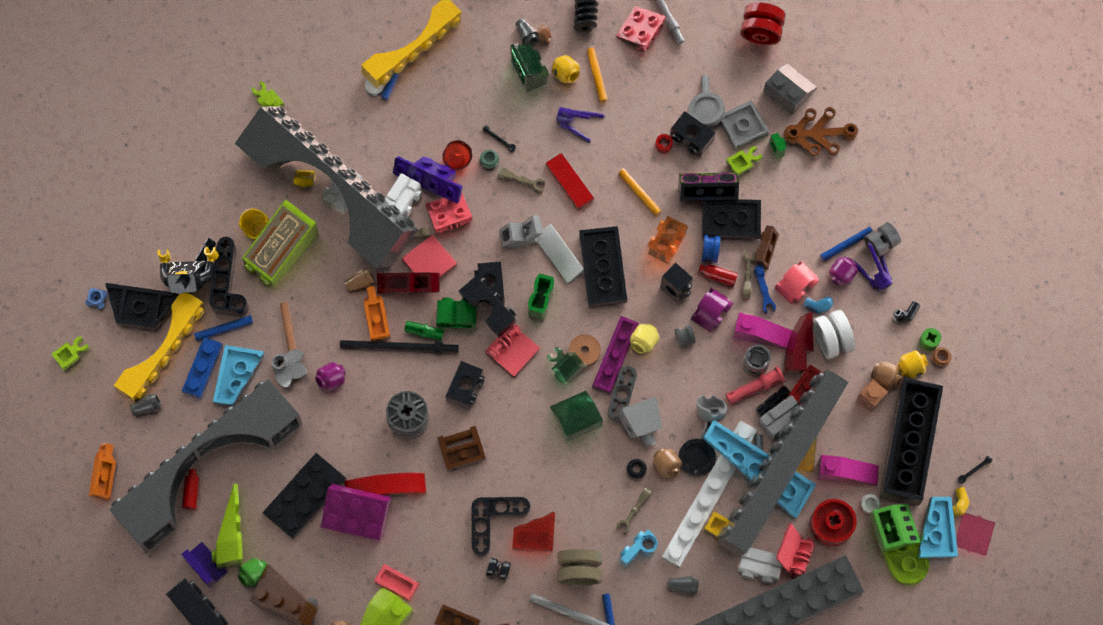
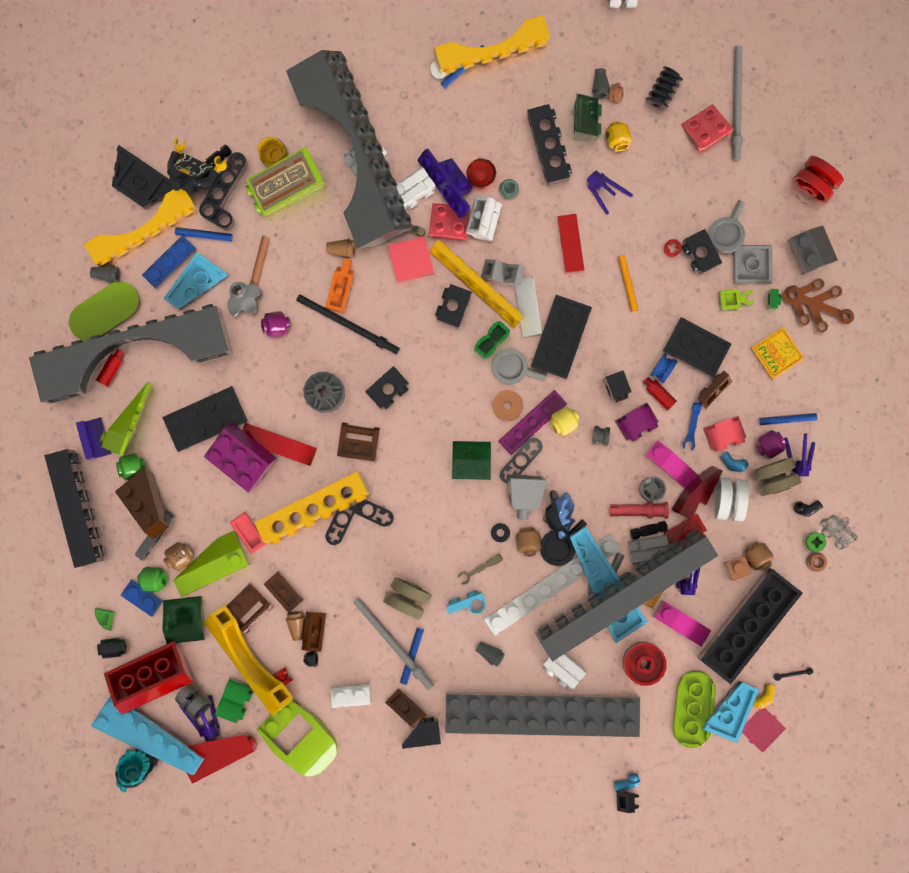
camera: 30 degrees right, 15 degrees up
lime plate [51,336,89,371] -> none
medium blue plate [85,288,108,309] -> none
orange hinge [89,443,116,501] -> none
lime plate [251,81,284,107] -> none
yellow plate [294,170,315,187] -> none
dark red slope [377,272,440,293] -> none
green axle [404,321,444,341] -> none
green brick [436,297,477,329] -> none
black arch [459,275,517,338] -> none
black hinge [482,125,516,152] -> none
coral hinge [485,324,540,377] -> none
black wheel [486,557,511,582] -> none
dark tan piece [498,167,545,193] -> none
clear red wing [512,512,555,552] -> none
clear green brick [547,347,587,383] -> none
light orange bar [587,48,607,102] -> none
clear orange brick [647,216,688,264] -> none
black piece [678,172,739,201] -> none
light grey hair [697,395,727,422] -> none
yellow plate [704,511,730,539] -> none
dark tan piece [742,251,756,299] -> none
coral hinge [776,523,815,579] -> none
white tile [860,494,881,515] -> none
flat silver wheel [864,222,901,258] -> none
bright green slope [869,504,921,554] -> none
yellow head [897,350,928,379] -> none
none -> lime tile [69,282,140,341]
none -> yellow brick [254,471,370,545]
none -> yellow plate [429,240,523,328]
none -> white brick [466,196,502,241]
none -> light grey piece [492,348,547,385]
none -> black brick [527,104,572,186]
none -> hair [545,490,575,539]
none -> dark purple plant [676,567,701,595]
none -> yellow tile [751,327,804,380]
none -> dark tan wheel [752,457,802,496]
none -> clear hips [820,514,858,550]

